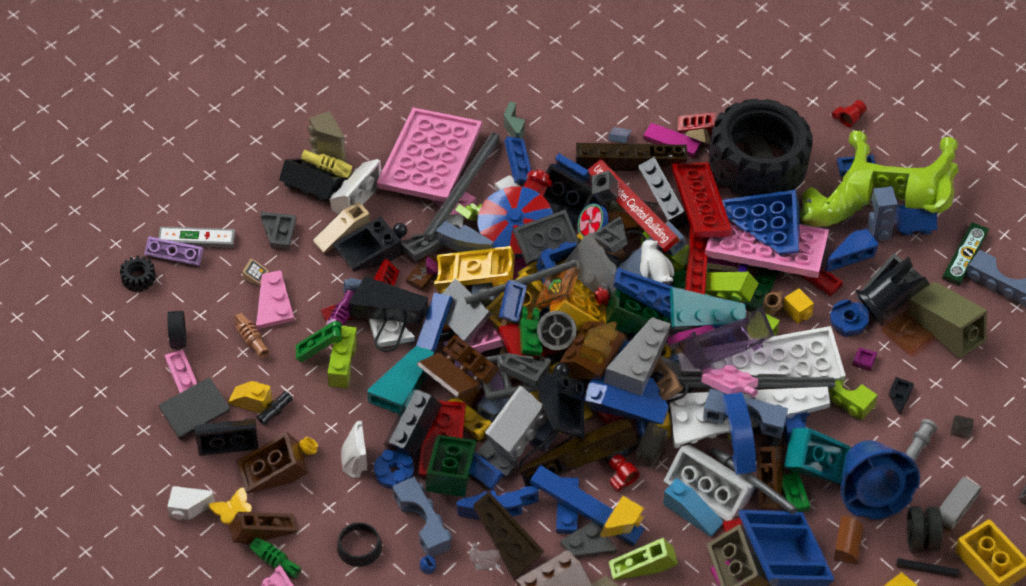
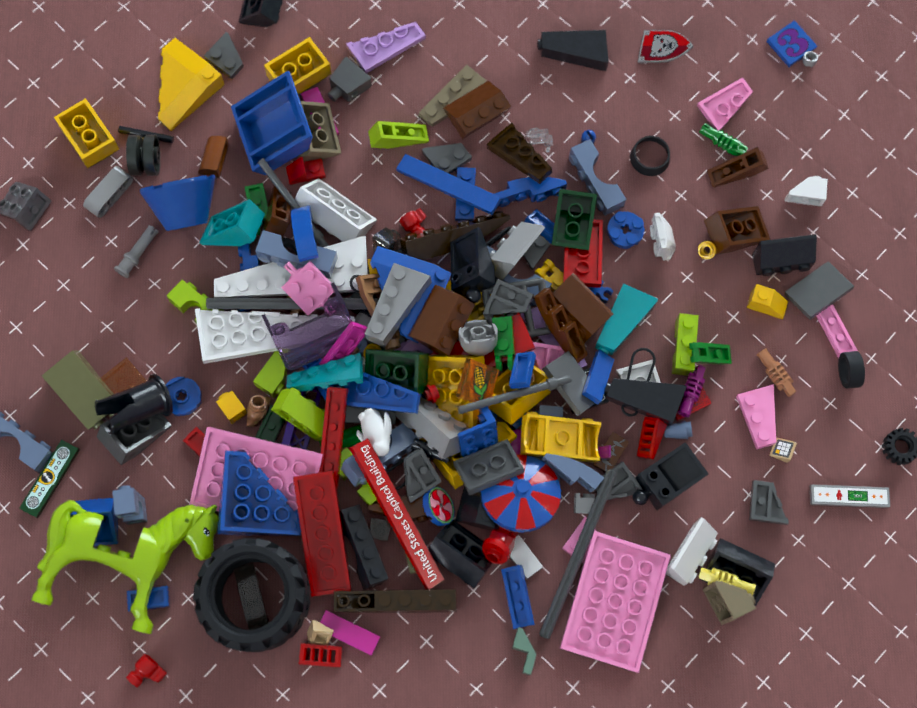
camera: 175 degrees right, 20 degrees up
lavender tile [144,236,204,267] -> none
yellow animal [209,487,252,525] -> none
black pin [256,391,293,426] -> none
tan slope [313,202,370,254] -> none
black slope [384,390,442,457] -> none
lime slope [455,203,482,222] -> none
blue tile [555,153,591,181] -> none
clear yellow slope [579,322,618,364] -> none
dark grey brick [592,171,618,204] -> none
yellow slope [600,496,644,537] -> none
sand blue tile [608,127,632,143] -> none
dark azure slope [663,478,724,538] -> none
blue slope [825,229,879,272] -> none
magenta tile [852,347,877,372] -> none
black tile [888,377,914,415] -> none
clear smoke plate [950,415,974,439] -> none

